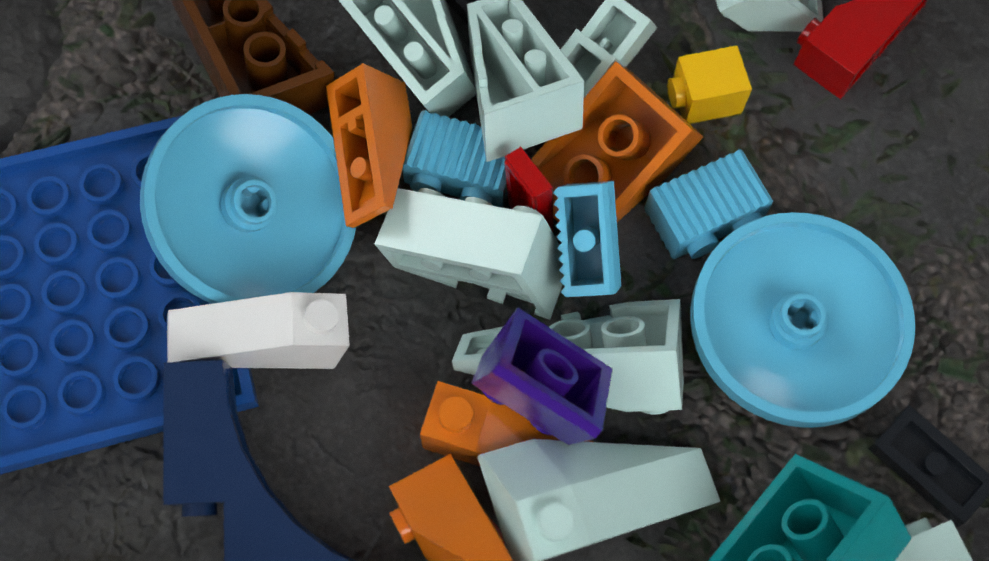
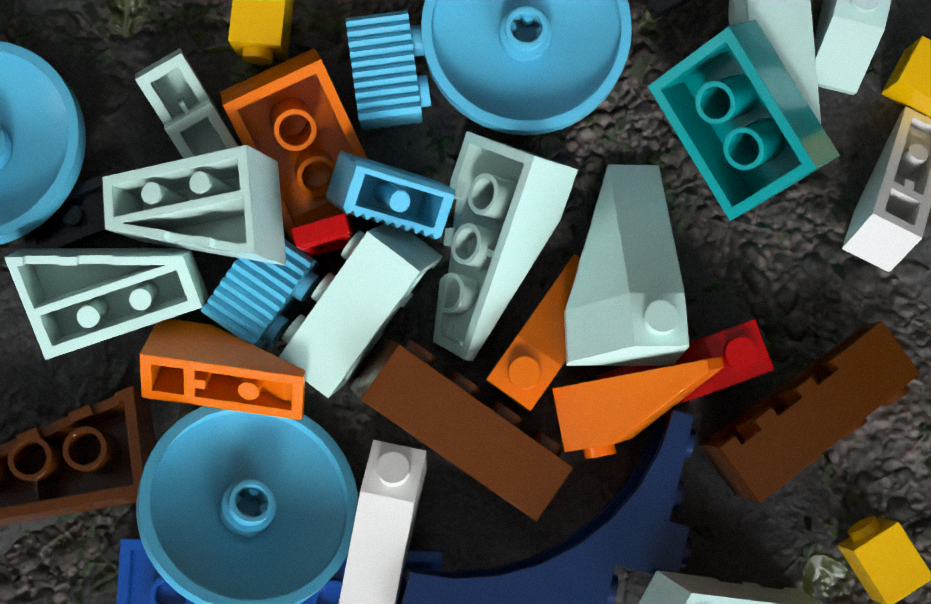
camera: 75 degrees left, 15 degrees up
dark purple slope [471,308,613,445] -> none
none -> reddish brown wedge [348,335,573,521]

